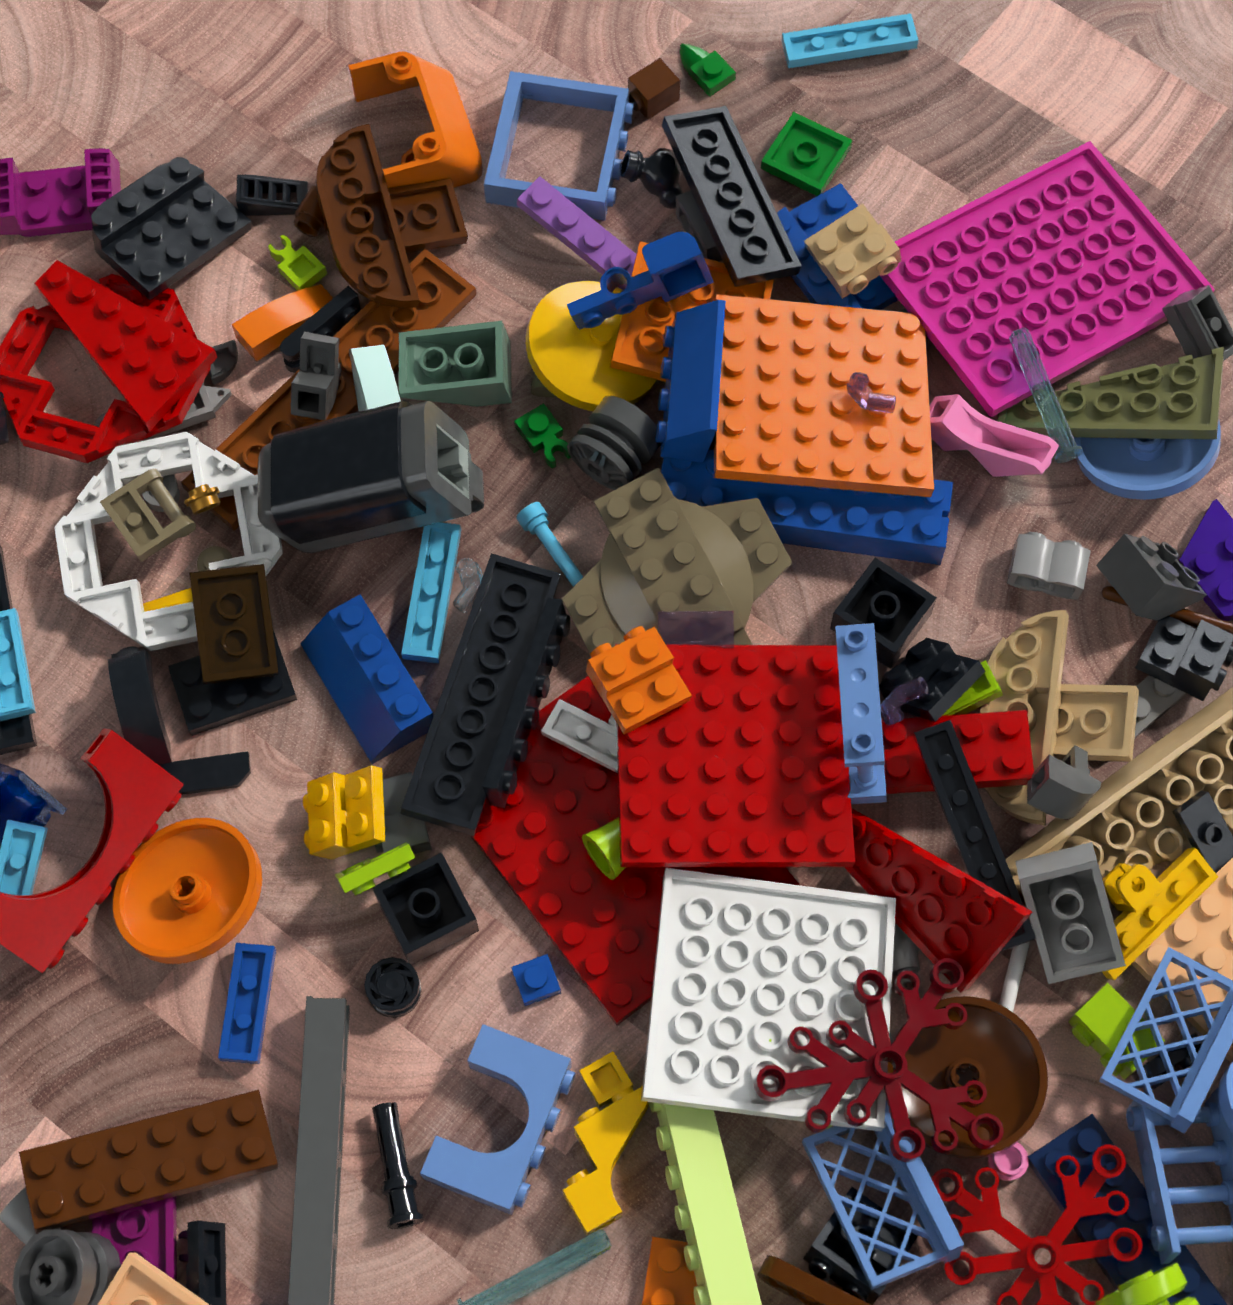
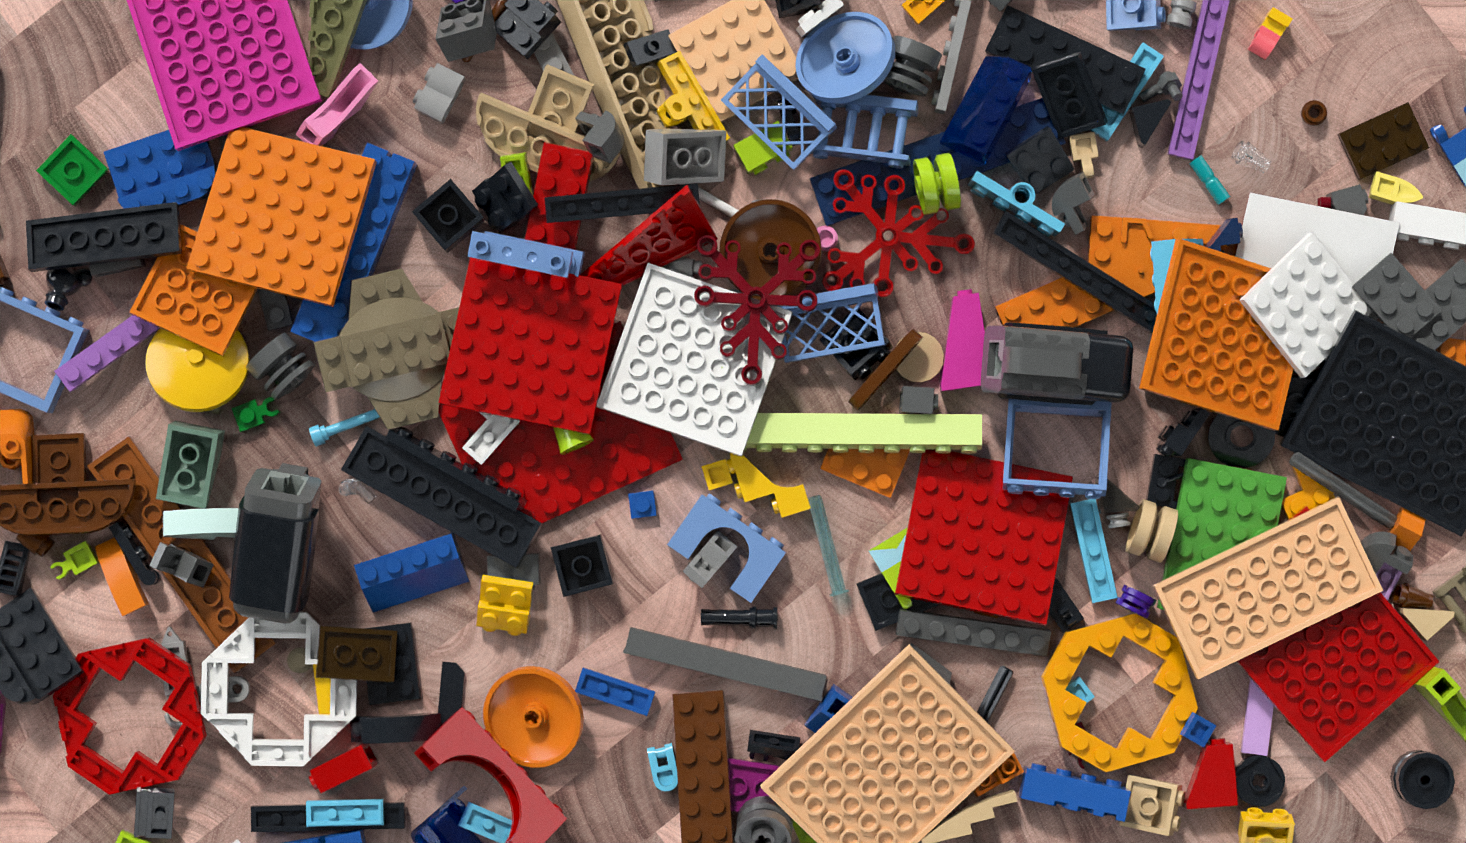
camera: 75 degrees left, 20 degrees up
red wing [34,260,218,432] -> none
dark tan plate [100,469,196,562] -> none
pearl gold plate [184,484,221,515] -> none
dark grey tile [209,339,238,385] -> none
lime plate [335,842,415,895] -> none
black wheel [364,957,422,1018] -> none
medium azure plate [401,522,461,663] -> none
blue plate [567,232,714,330] -> none
orange plate [586,626,692,734] -> none
blue slope [655,300,726,463] -> none
plate [658,611,734,648] -> none
tan plate [804,203,901,299] -> none
arm [847,372,896,413] -> none
clear purple arm [880,677,929,726] -> none
clear light blue axle [1009,328,1083,463] -> none
none -> red slope [309,744,379,793]
none -> medium azure plate [647,743,678,791]
none -> light grey brick [683,530,737,588]

